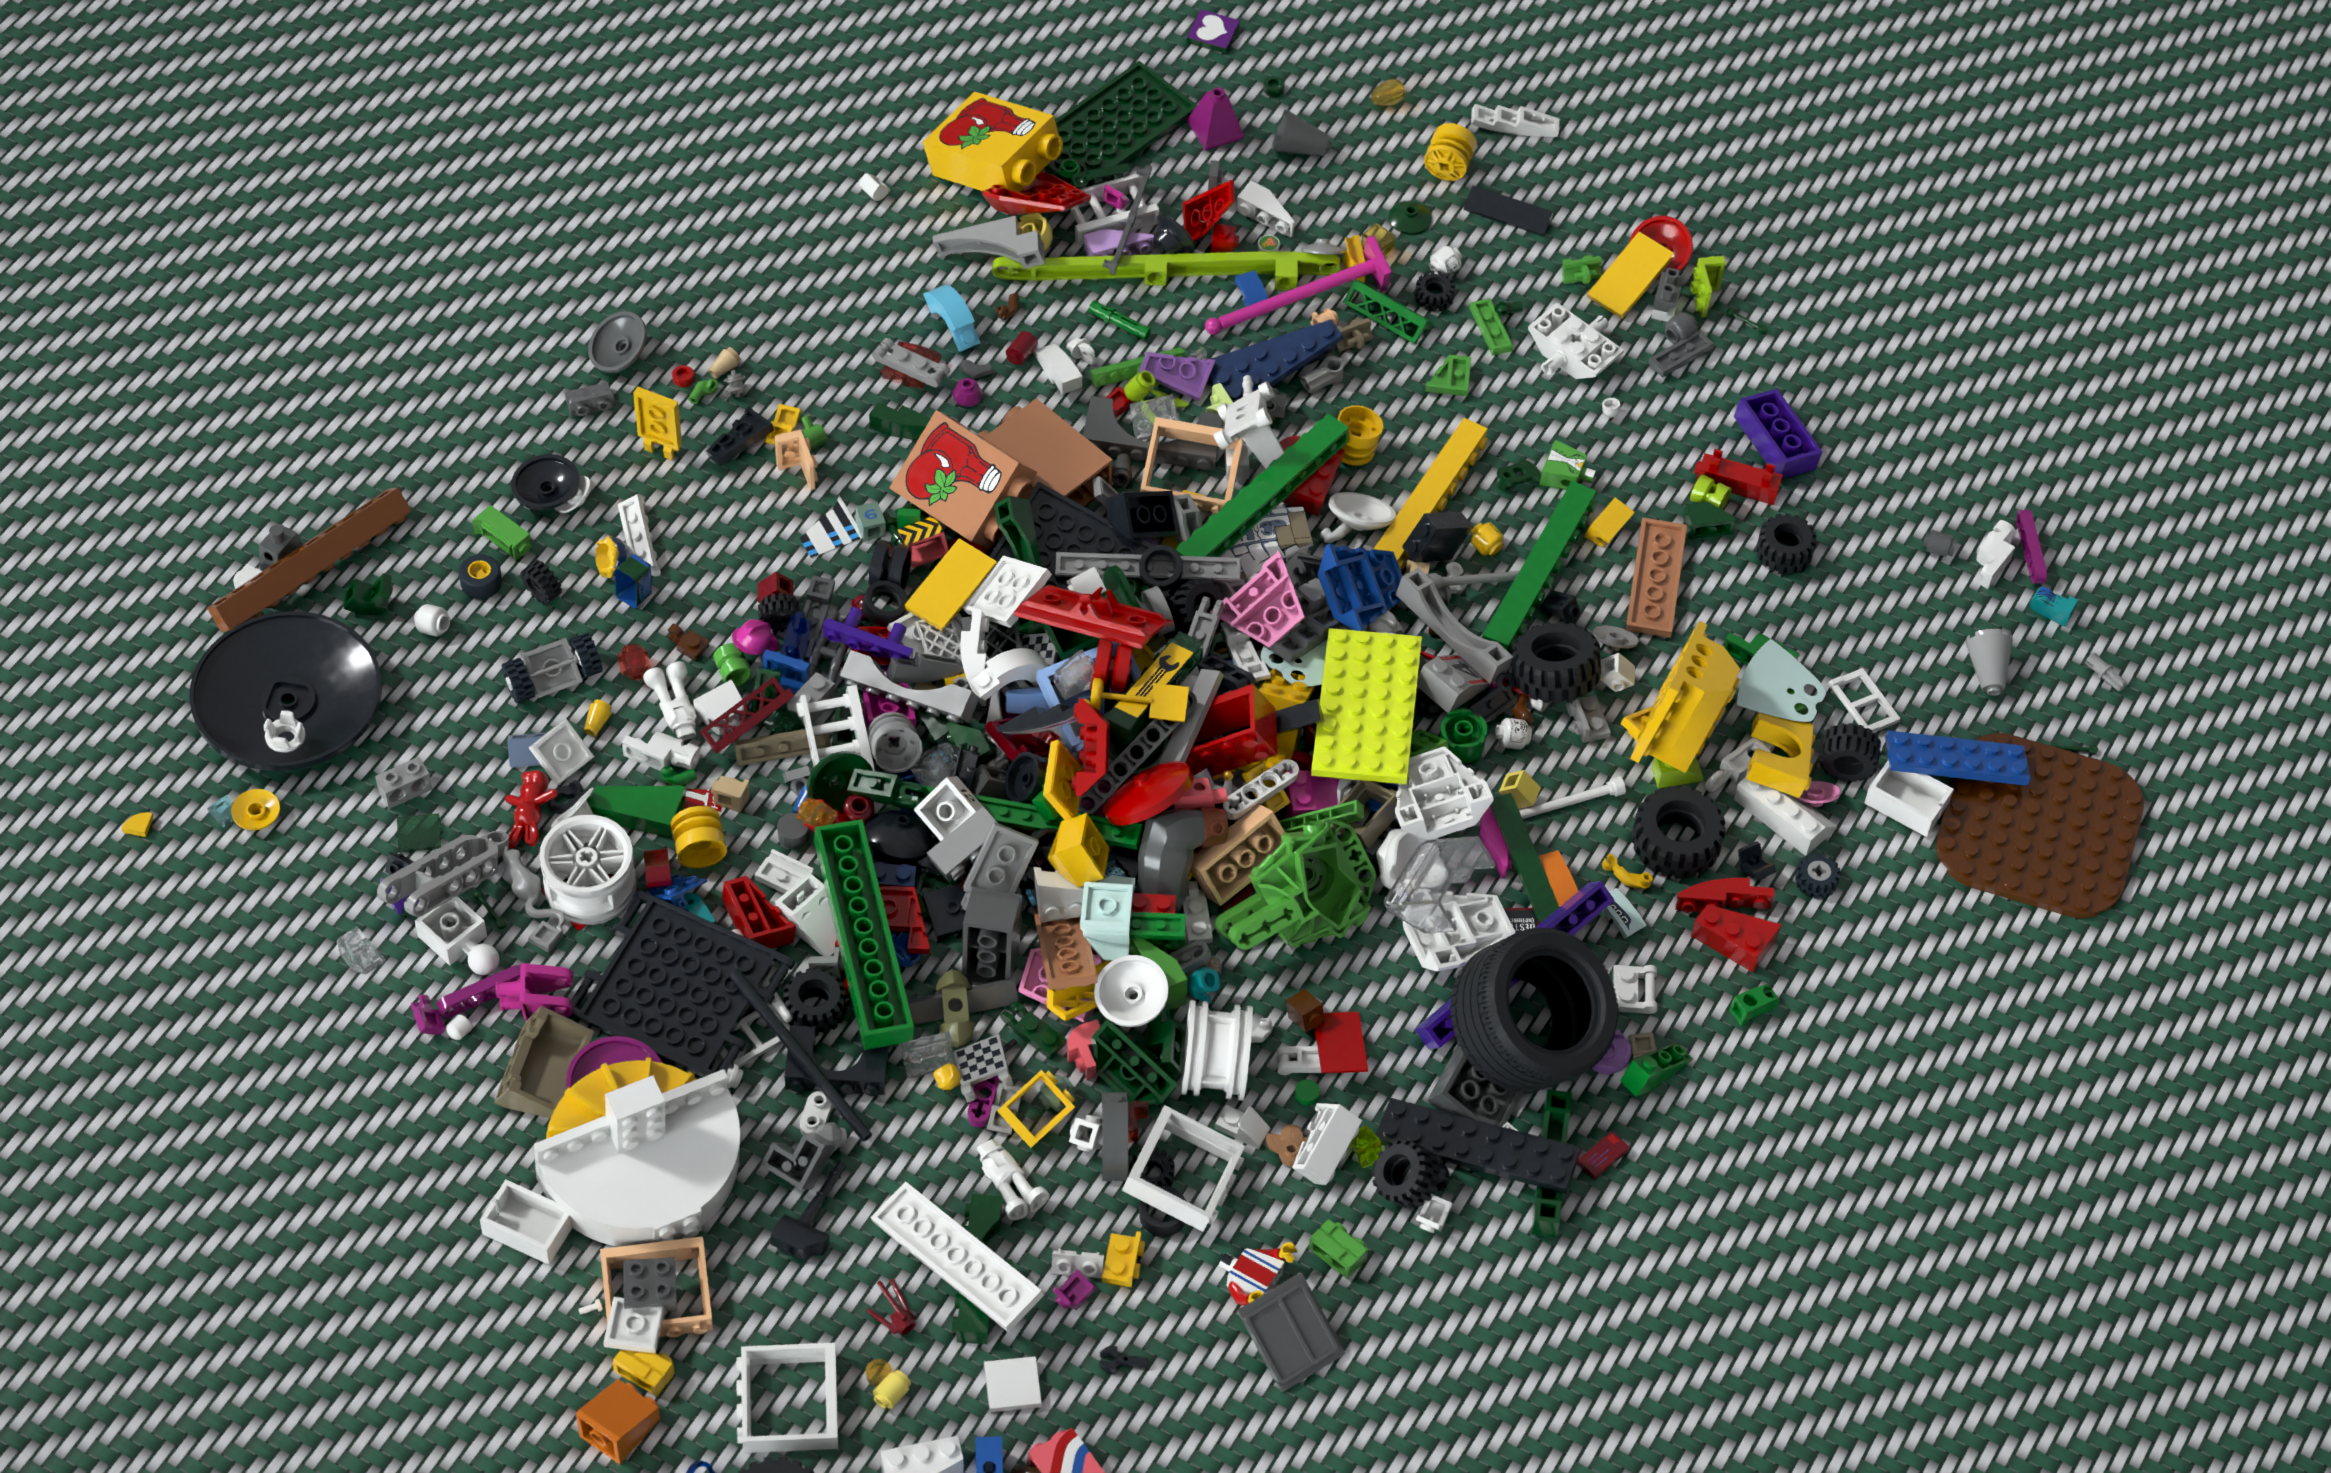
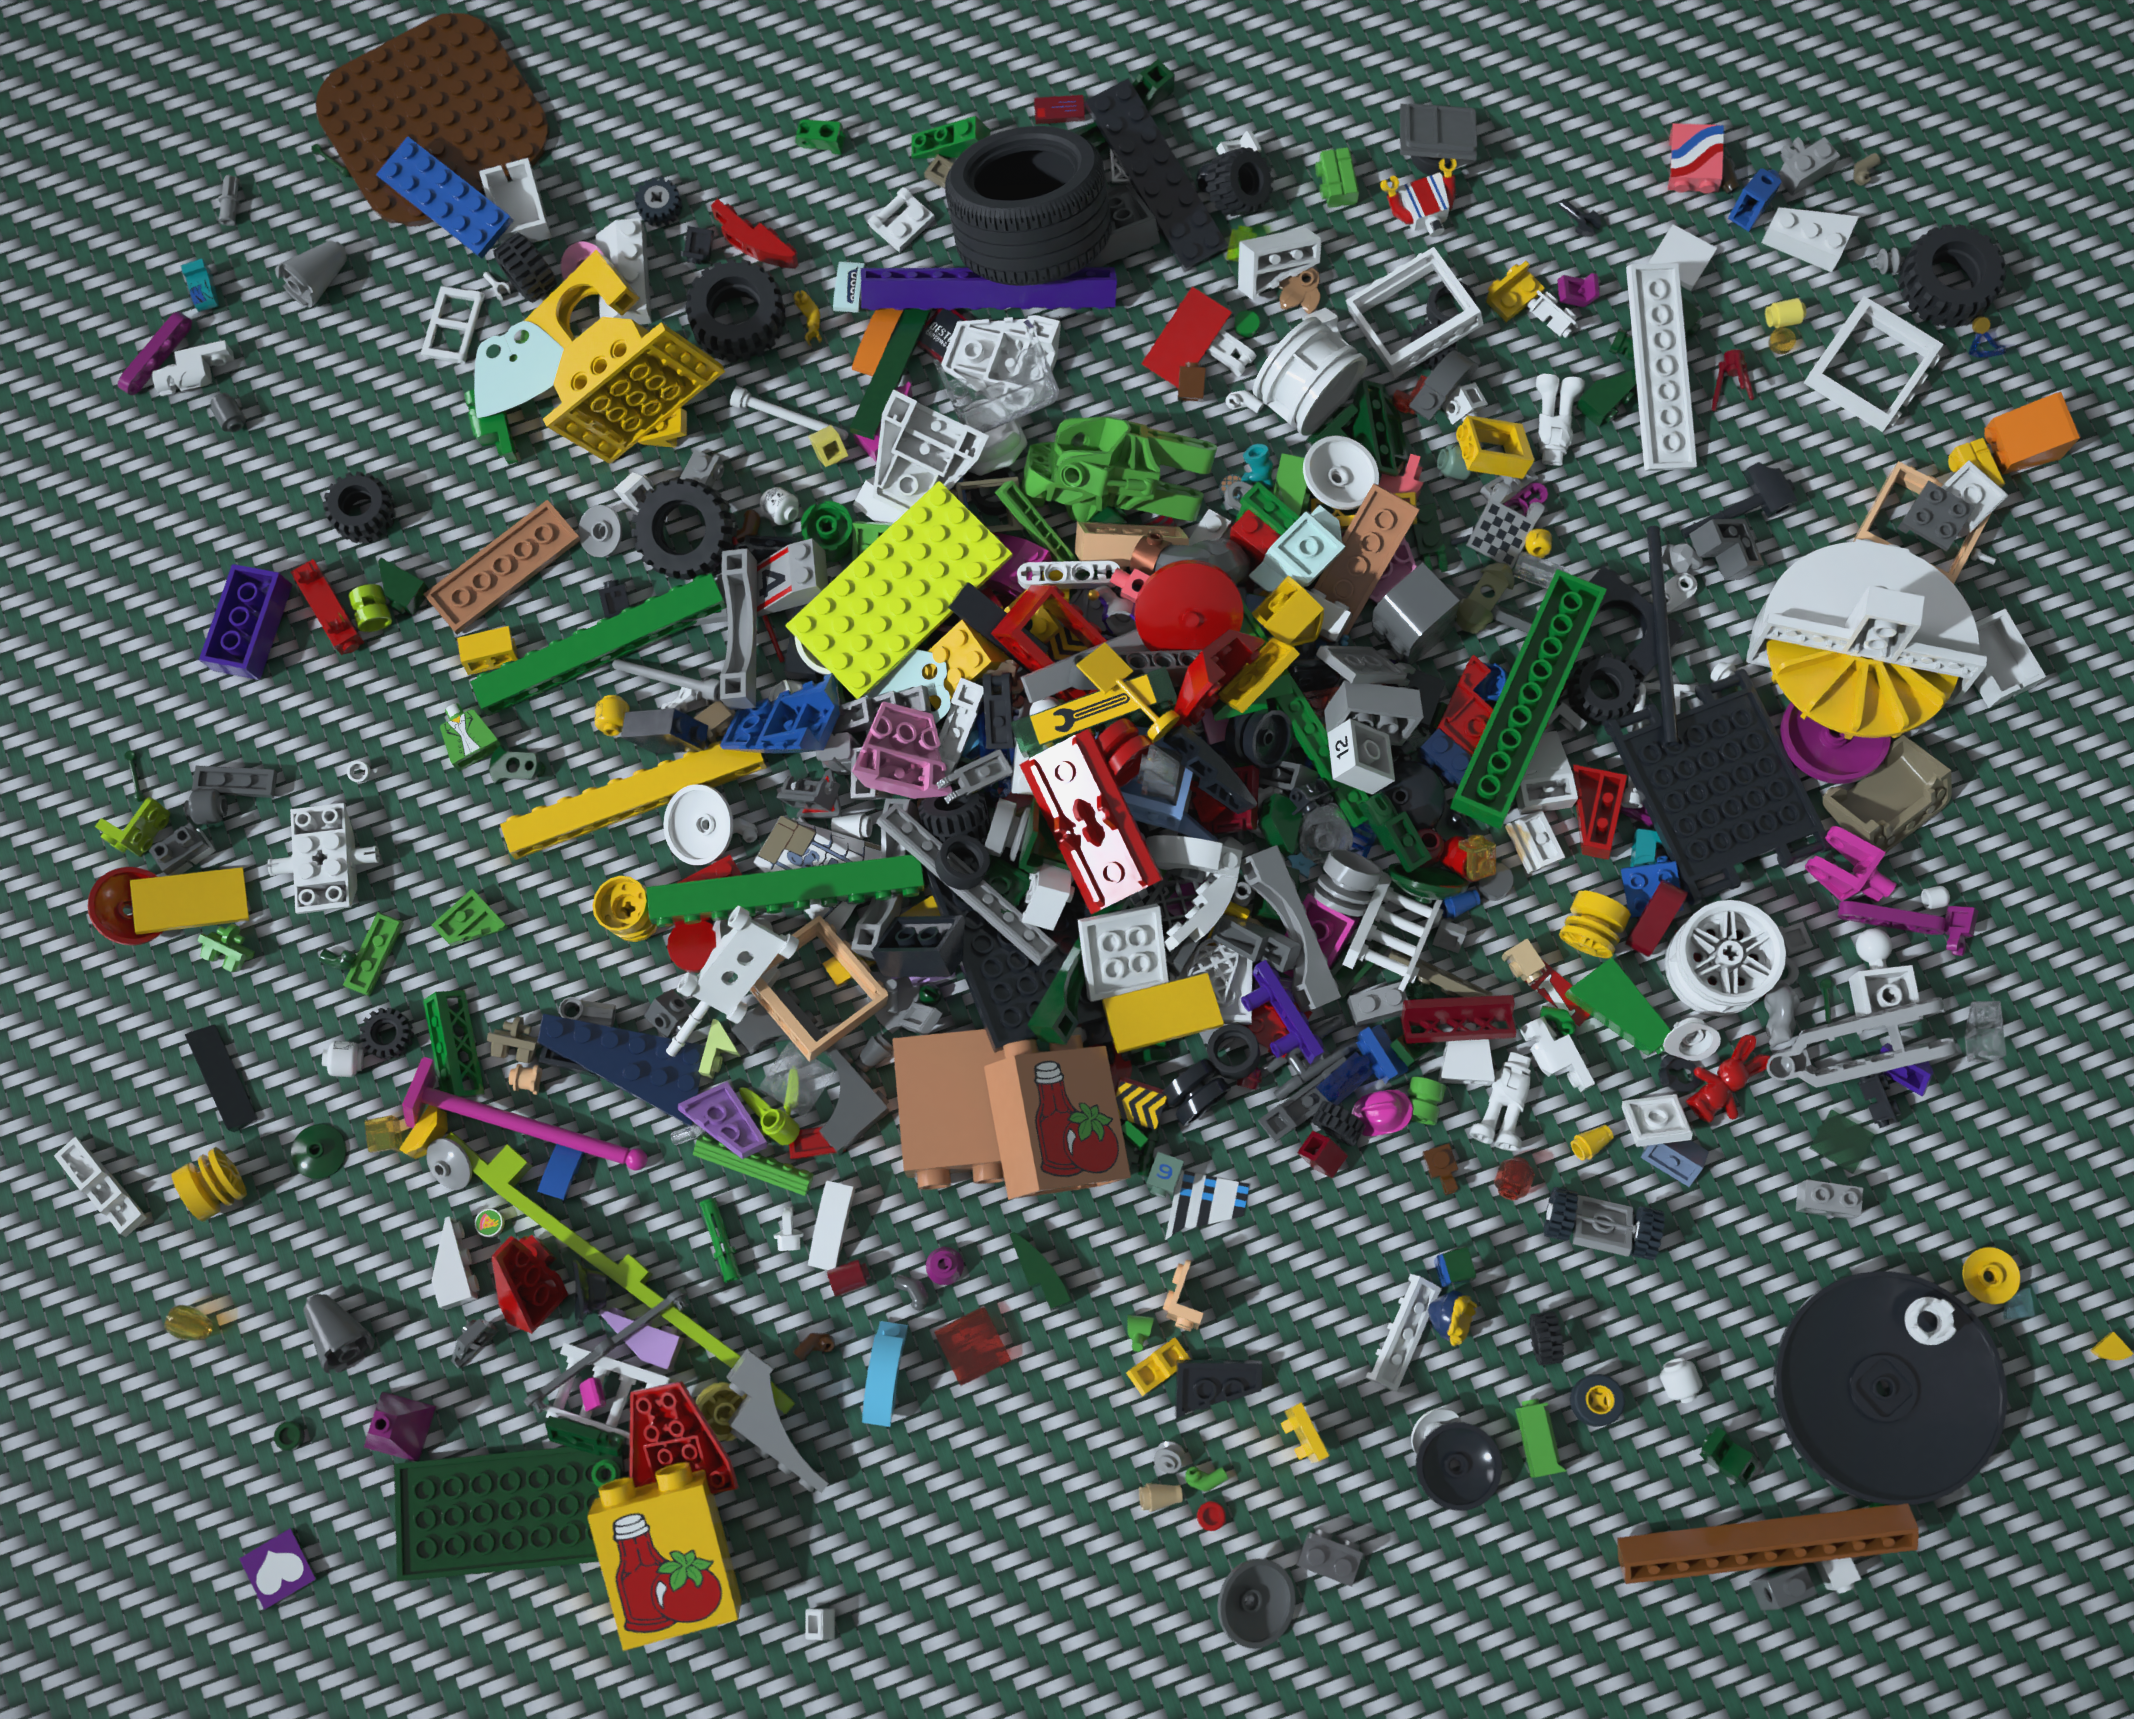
camera: 135 degrees left, 20 degrees up
light grey plate [872,338,950,387] -> none
red wedge [1691,904,1782,973] -> none

